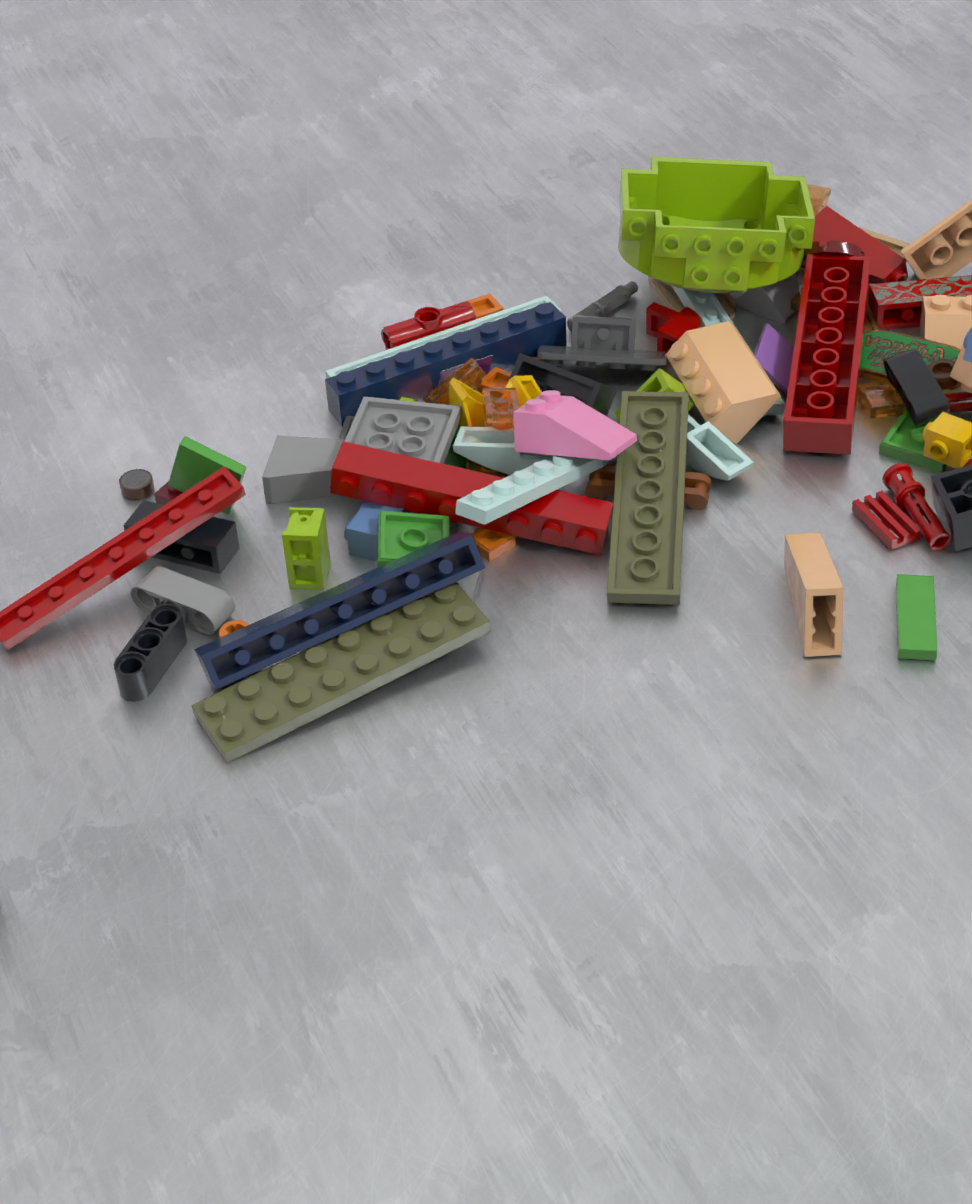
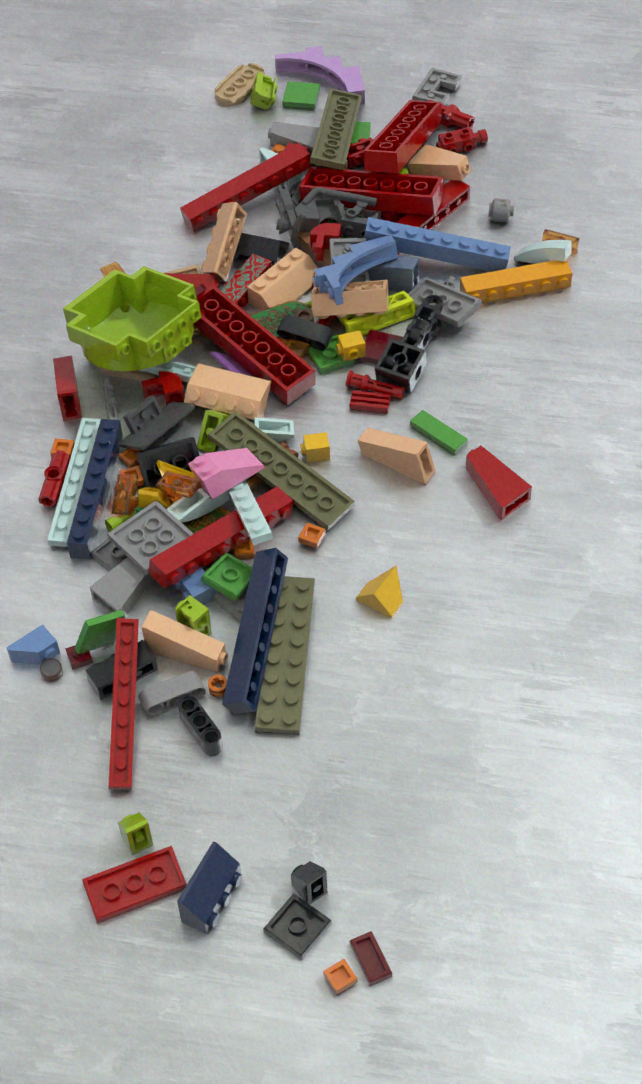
camera: 55 degrees left, 10 degrees up
none -> medium blue slope [6,625,60,664]
none -> red slope [53,355,82,421]
none -> light nougat slope [142,610,228,672]
none -> orange plate [298,523,326,549]
none -> yellow brick [300,432,330,463]
none -> yellow slope [356,565,403,618]
none -> red slope [466,445,532,521]

